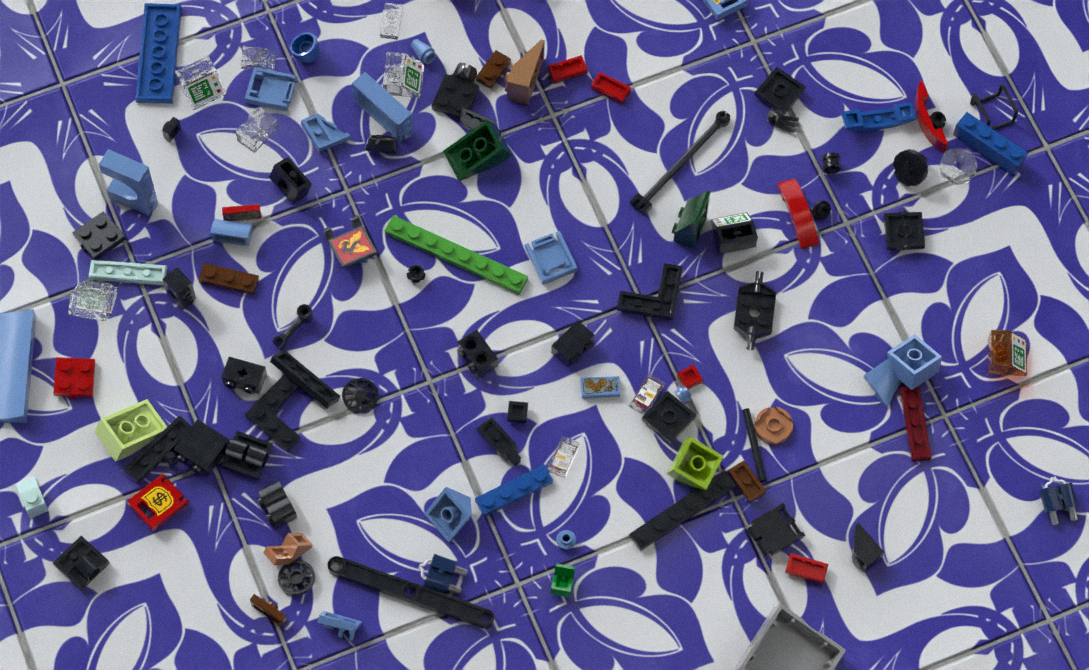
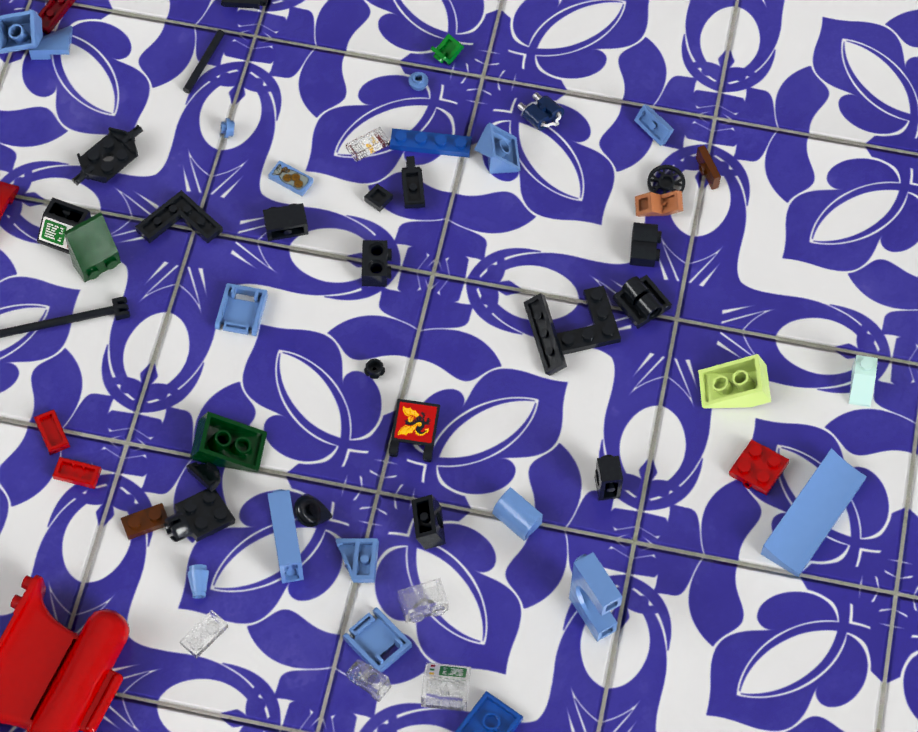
camera: 145 degrees left, 5 degrees down
black plate [53,536,110,591] -> none
clear slope [68,279,118,321] -> none
black plate [72,211,126,260] -> none
light aqua tile [89,260,167,285] -> none
black plate [124,415,192,484] -> none
red container [127,474,189,532] -> none
black plate [162,117,181,142] -> none
black brick [174,419,229,477] -> none
reddish brown plate [198,263,259,295] -> none
black brick [221,357,267,394] -> none
red tile [222,204,262,221] -> none
black brick [273,304,313,350] -> none
blue hat [290,32,320,63] -> none
black beam [327,556,494,629] -> none
black wheel [342,378,378,413] -> none
clear slope [383,52,424,98] -> none
bright green plate [384,215,528,295] -> none
medium nougat slope [505,40,545,105] -> none
tile [629,374,665,415] -> none
black plate [629,470,736,552] -> none
black plate [642,391,696,444] -> none
lime slope [667,437,724,490] -> none
red tile [677,364,703,390] -> none
reddish brown plate [728,460,766,504] -> none
nougat tile [754,407,793,445] -> none

